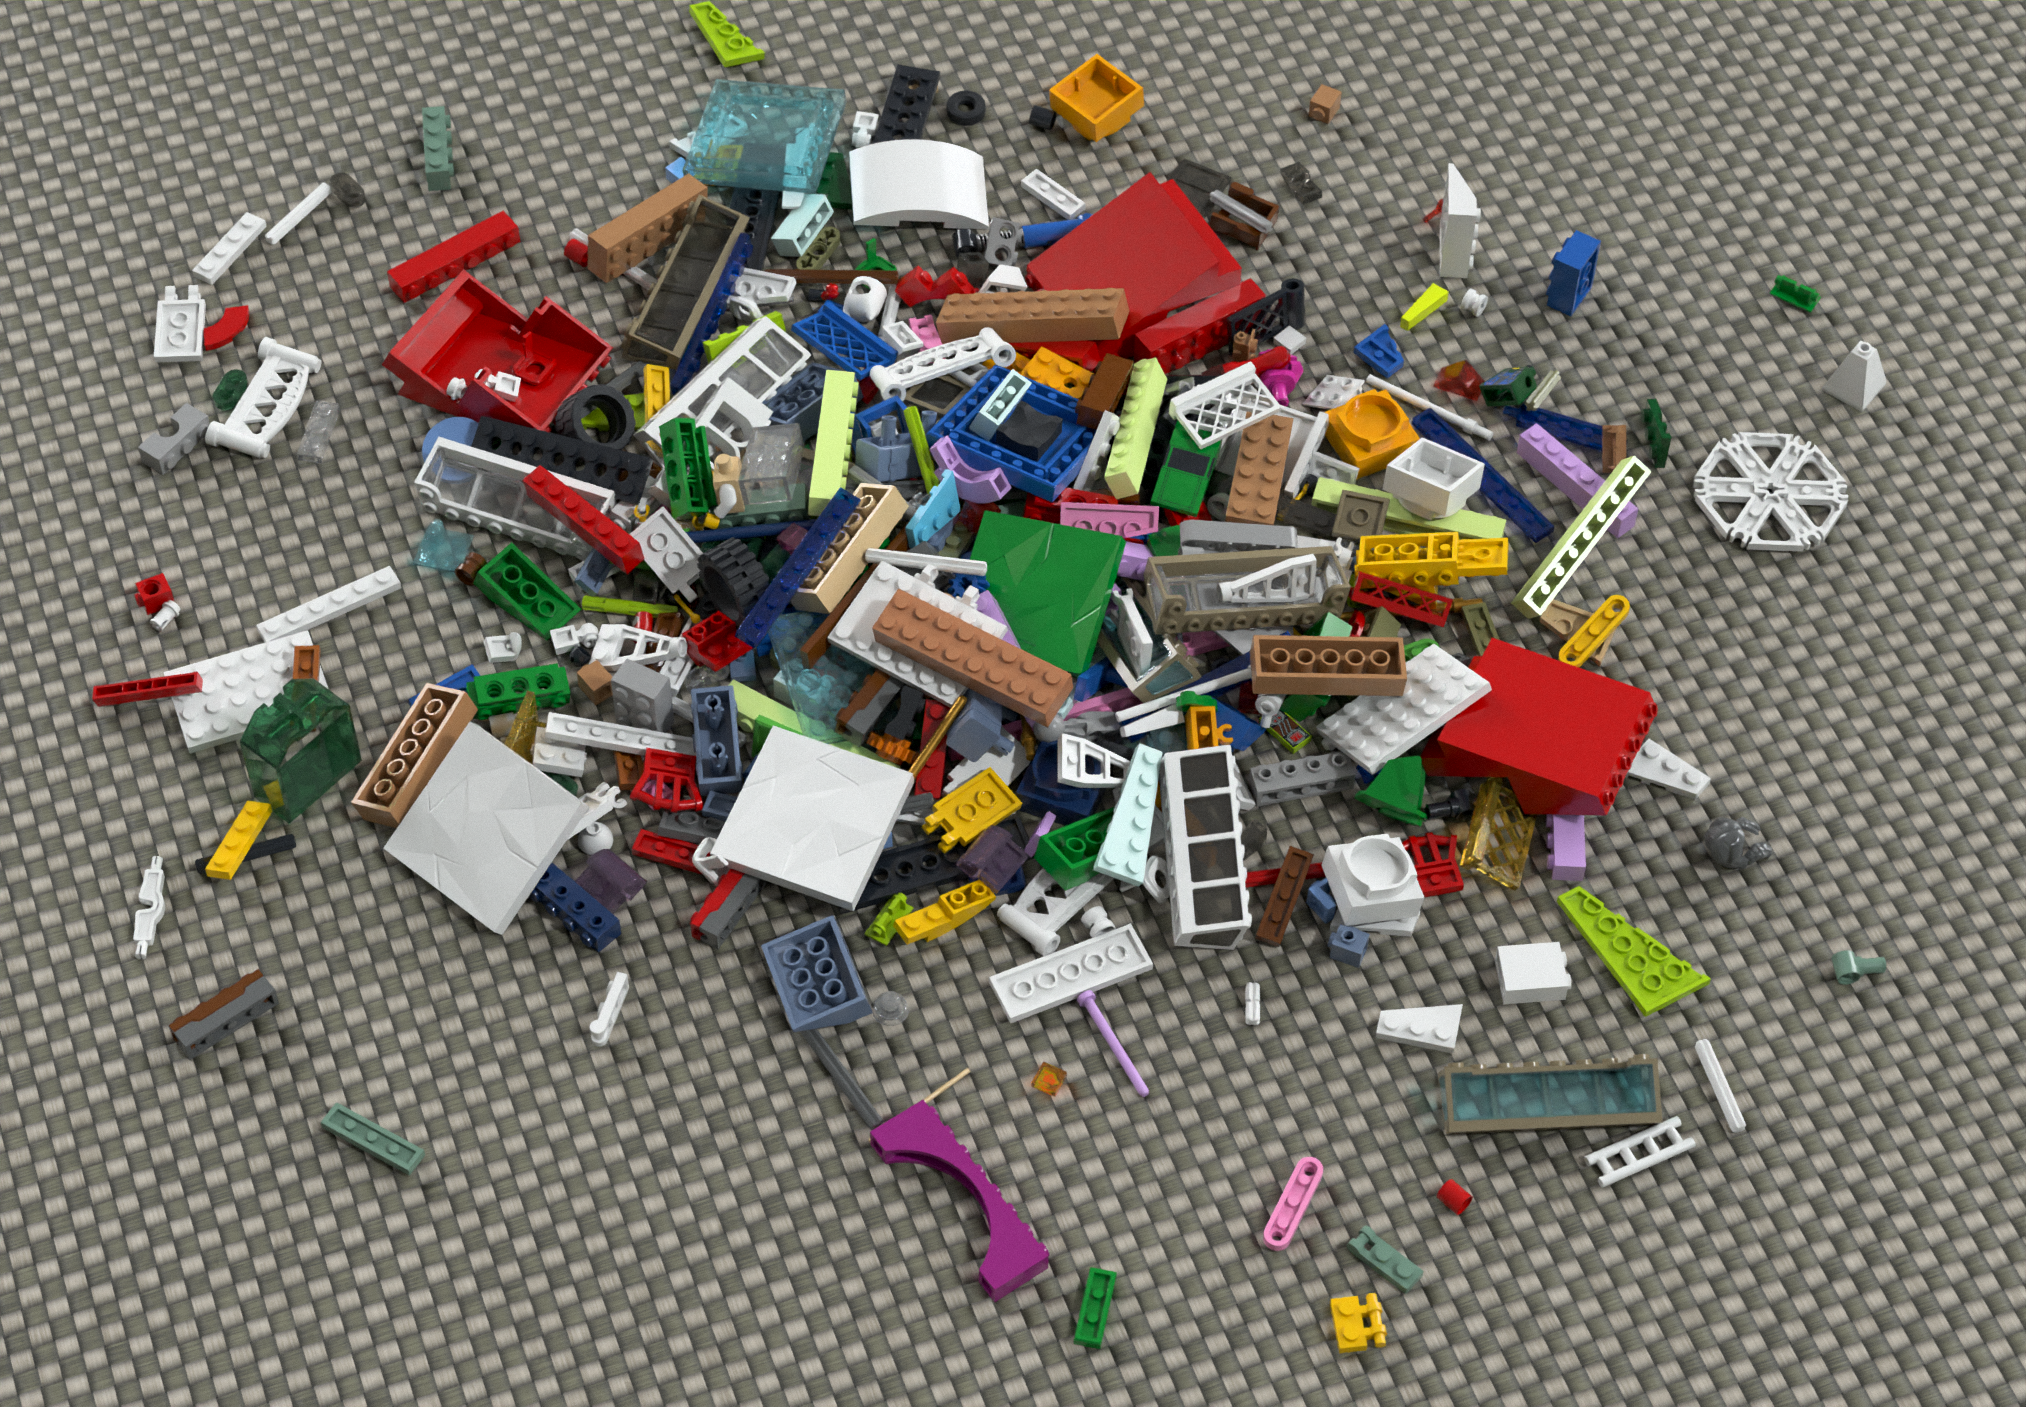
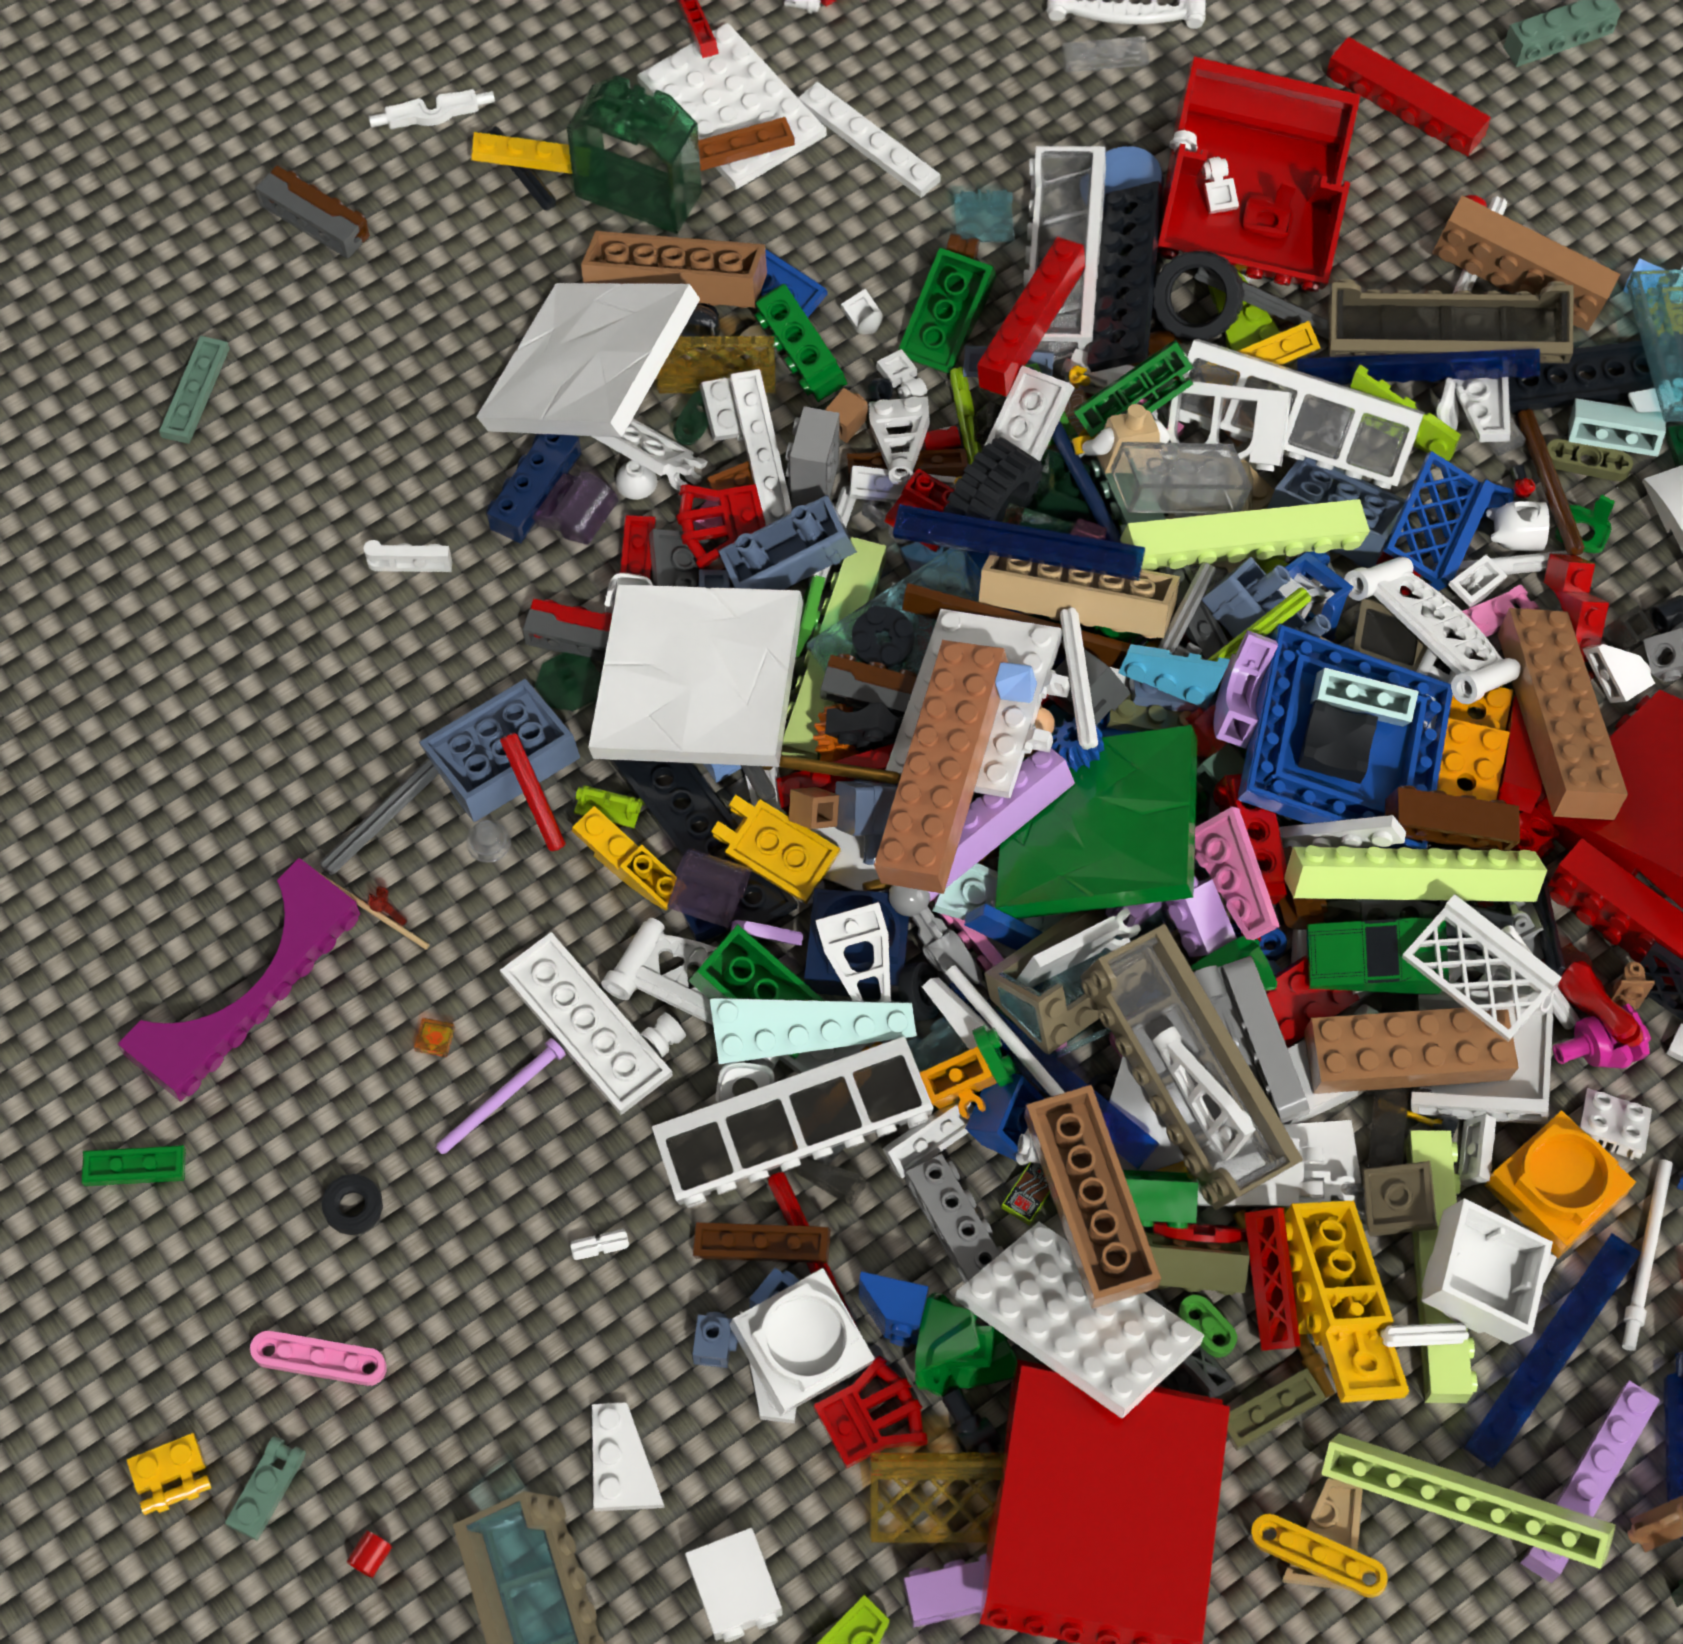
camera: 75 degrees right, 10 degrees up
none -> black tyre [322,1174,383,1235]
none -> clear red hand [368,886,408,927]
none -> red axle [500,733,566,852]
none -> clear green piece [535,652,601,712]
none -> medium nougat brick [789,787,839,829]
none -> black plate [852,606,914,669]
none -> blue slope [859,1272,928,1347]
none -> light blue slope [995,662,1037,703]
none -> white axle [1380,1323,1469,1347]

